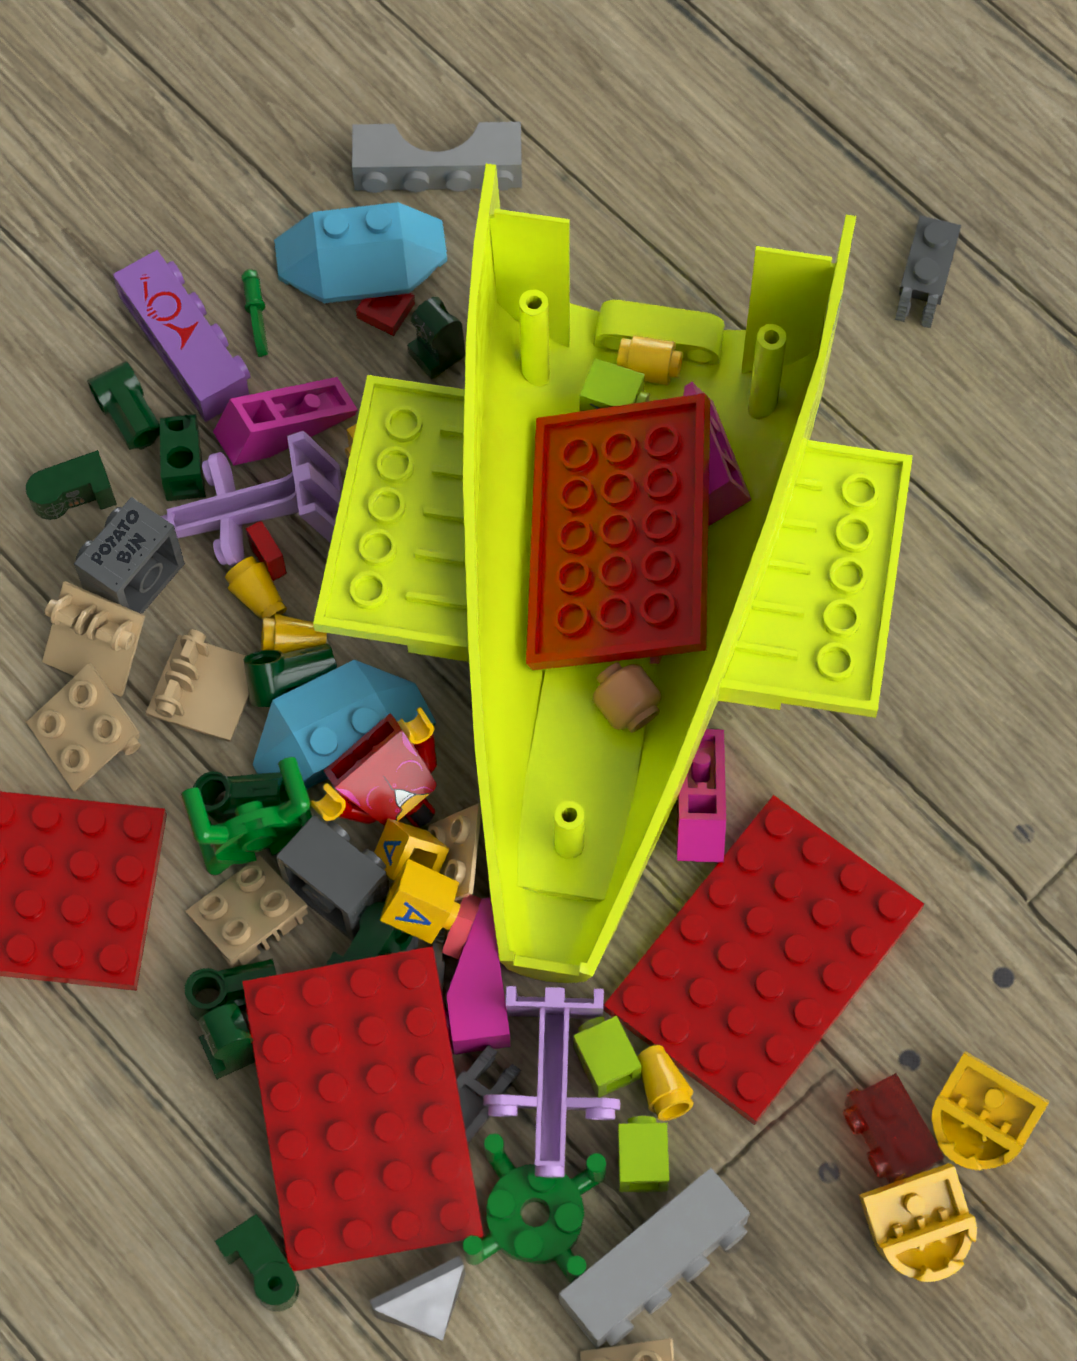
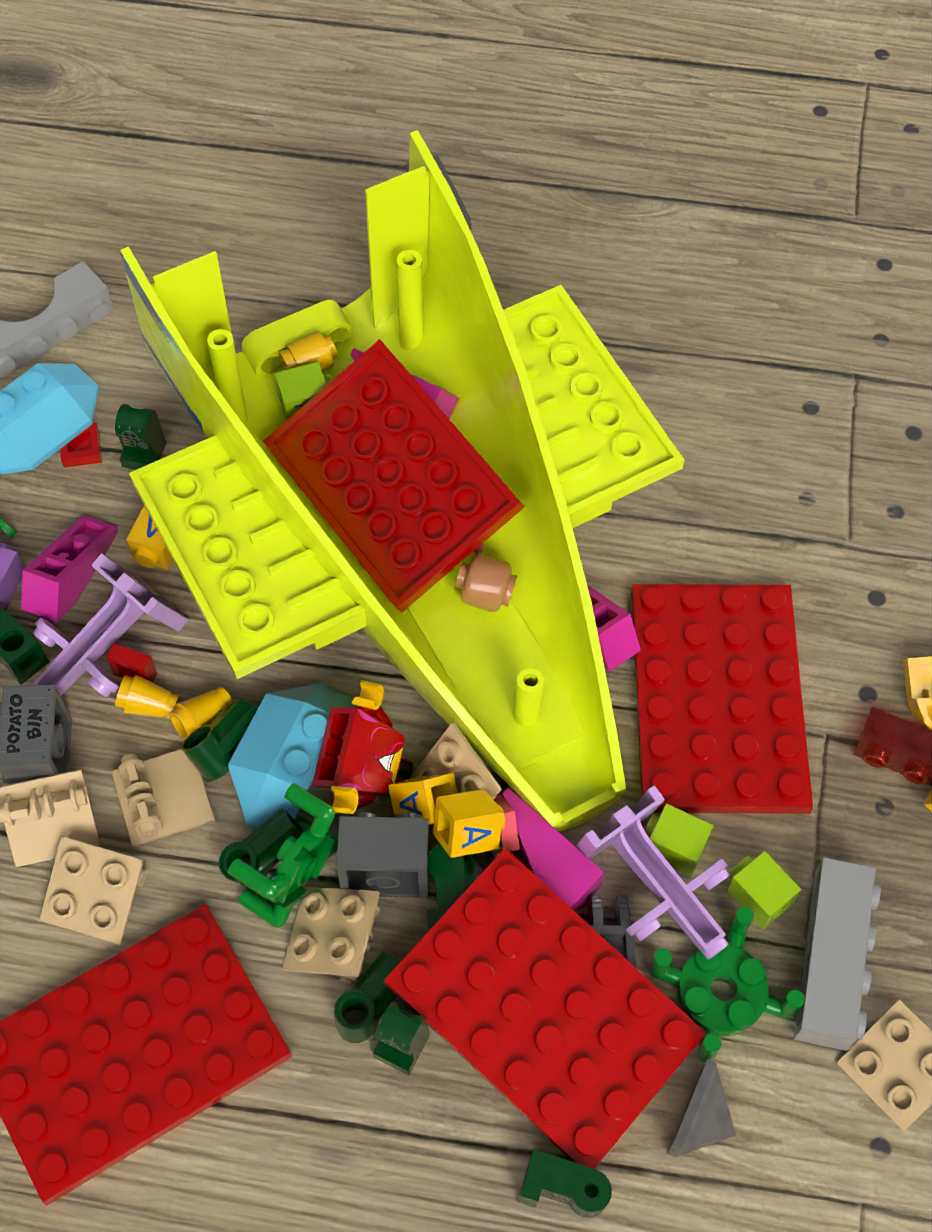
camera: 40 degrees left, 5 degrees down
yellow cone [637,1045,693,1121] -> none

